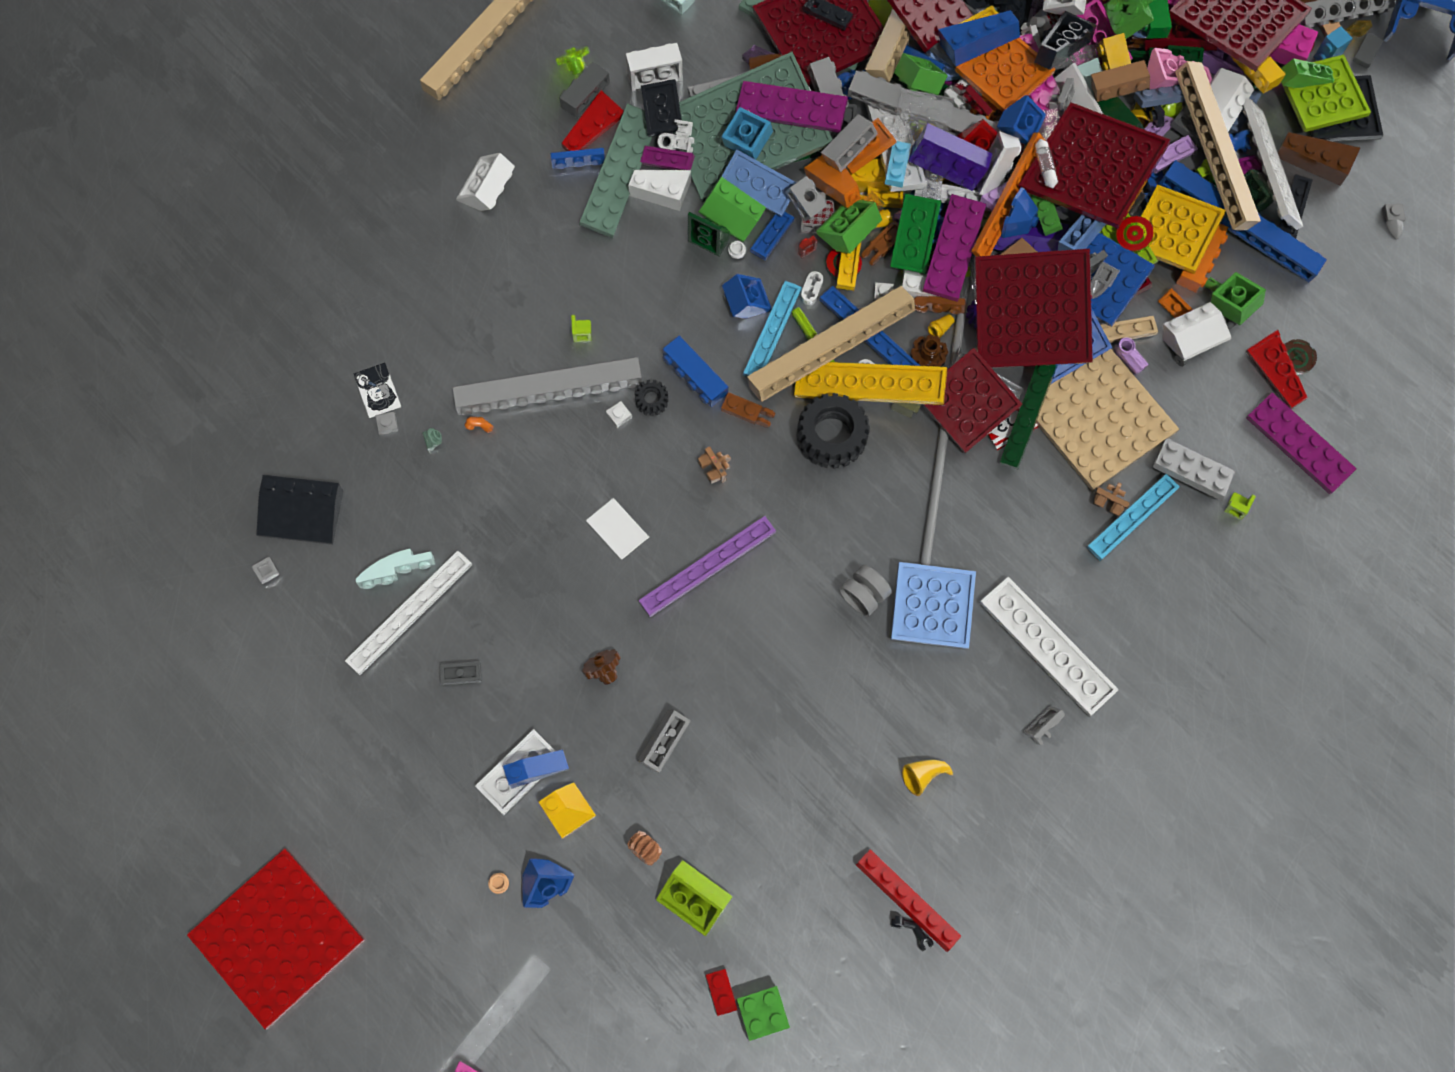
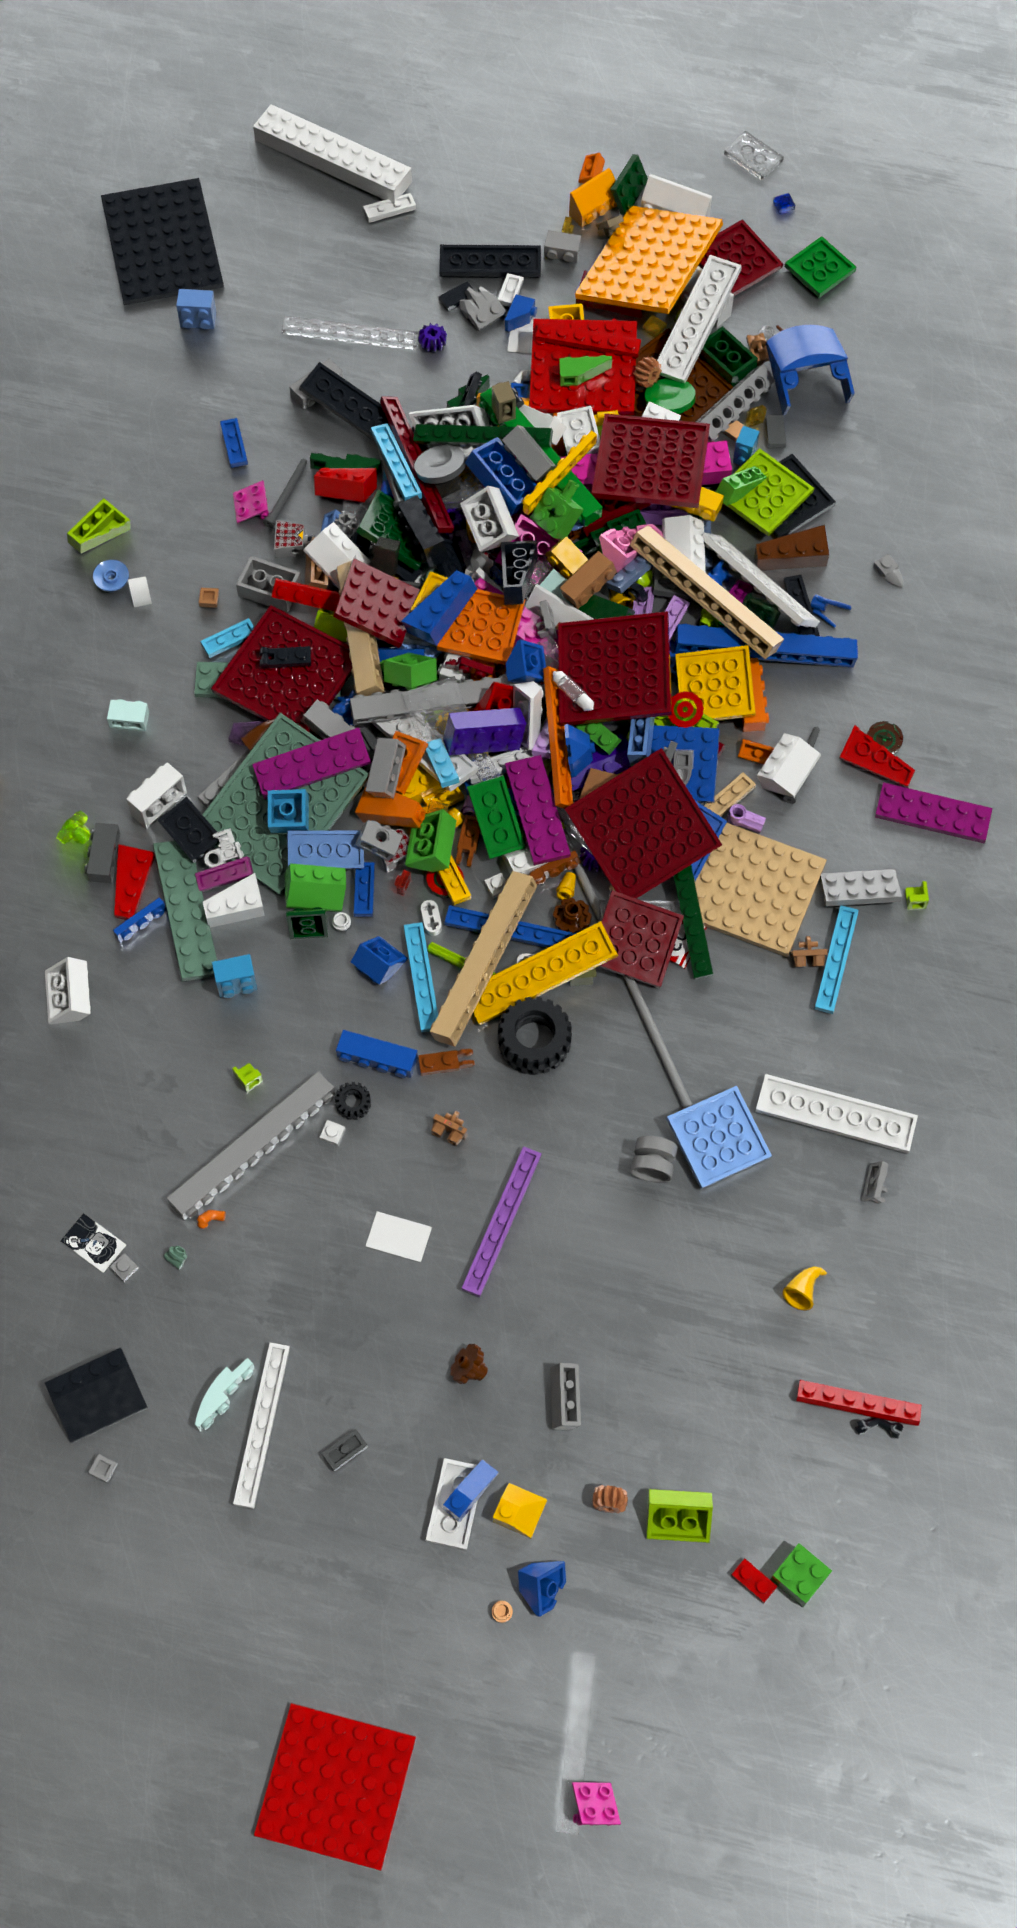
camera: 30 degrees left, 5 degrees down
bright green brick [1205,272,1266,325] -> none
none -> dark azure brick [212,954,258,998]
none -> blue plant [811,594,852,628]

